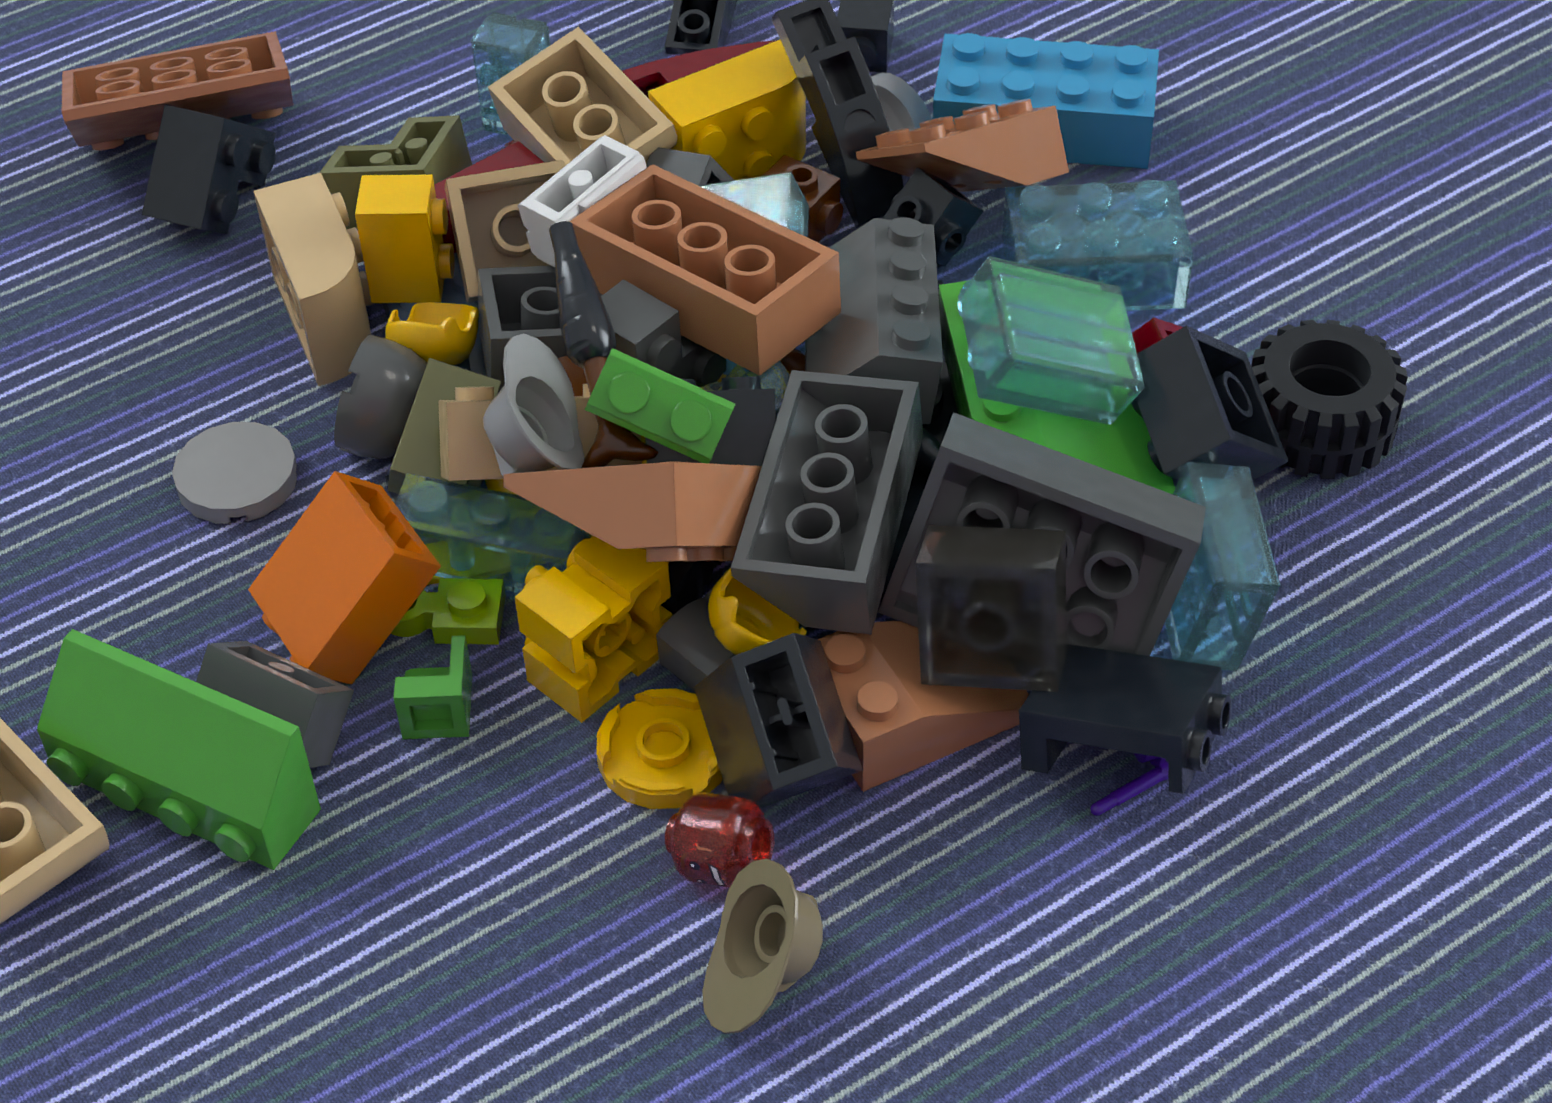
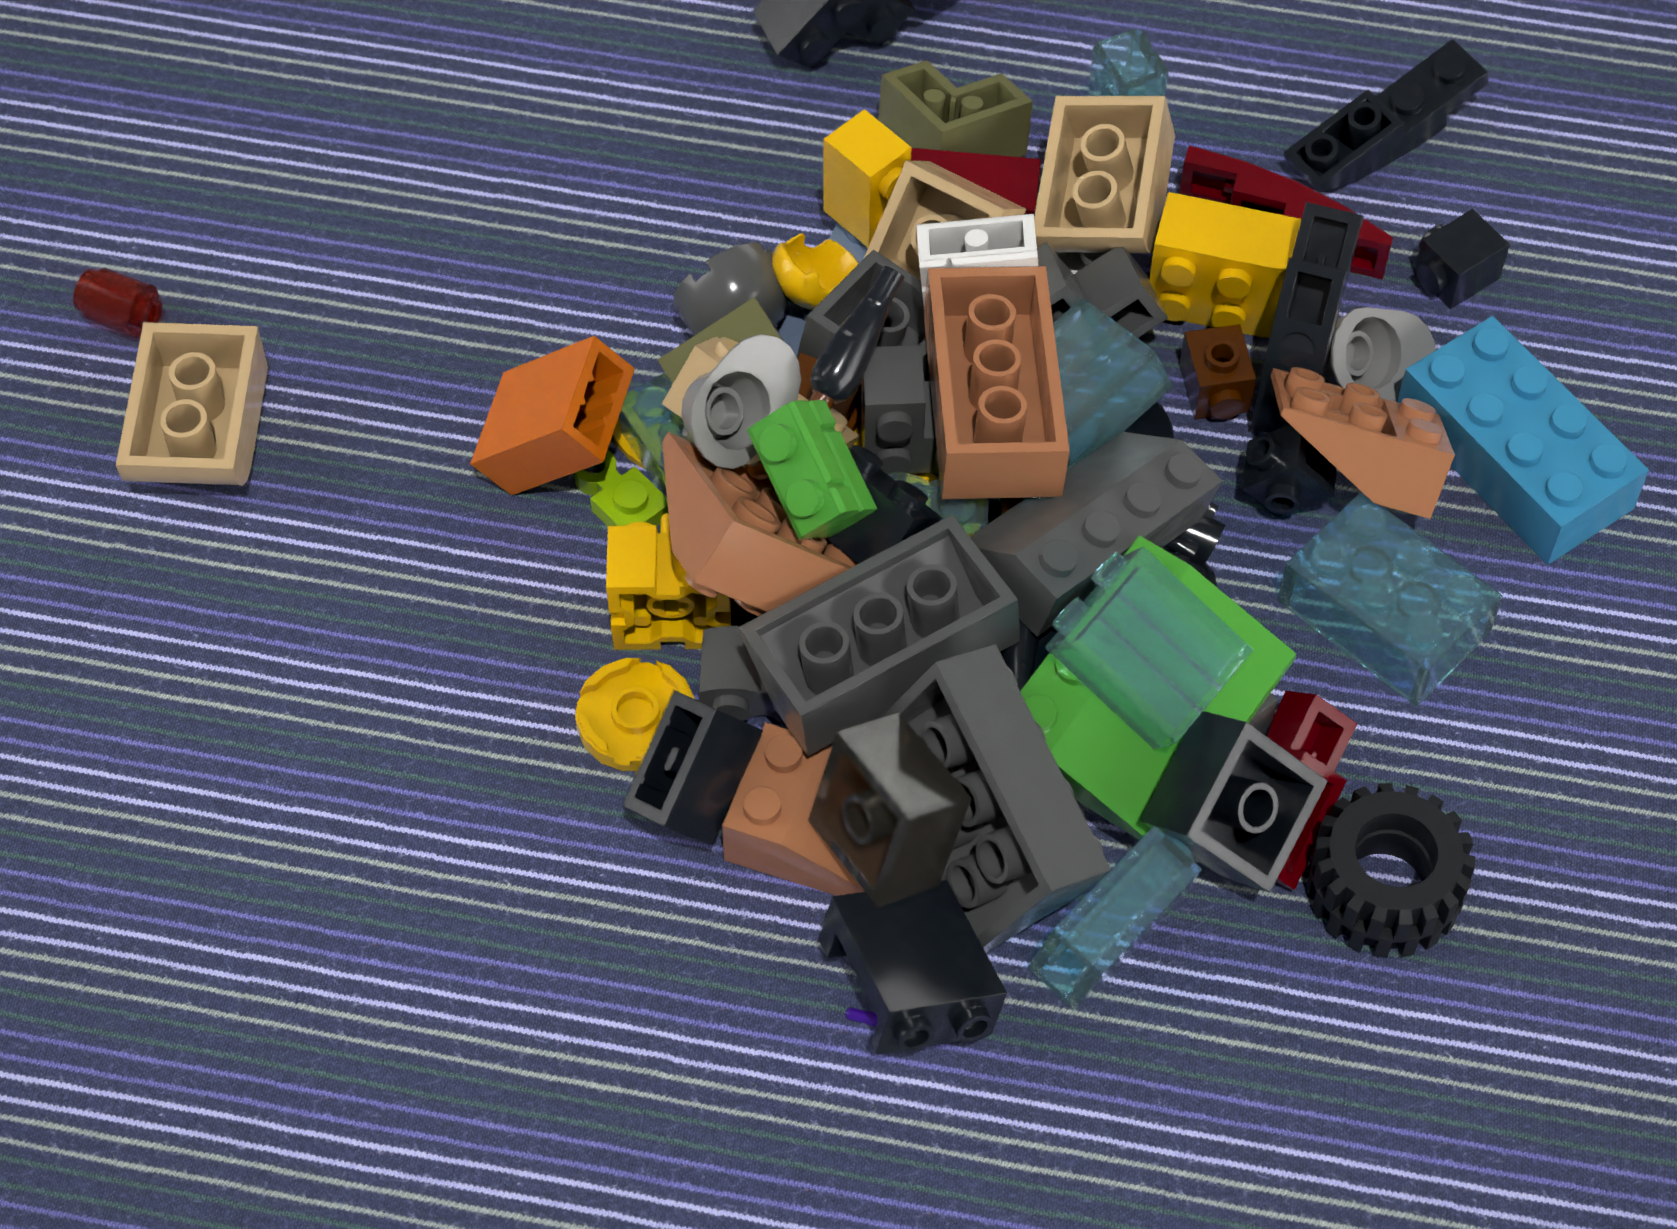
camera: 45 degrees right, 10 degrees up
bright green slope [37,629,321,870] -> none
light grey tile [172,422,297,524] -> none
dark grey brick [196,641,354,768] -> none
tan brick [253,173,374,386] -> none
bright green panel [394,635,472,739] -> none
clear red head [665,792,774,888] -> none
dark tan piece [702,859,823,1034] -> none
yellow hair [708,567,807,655] -> none

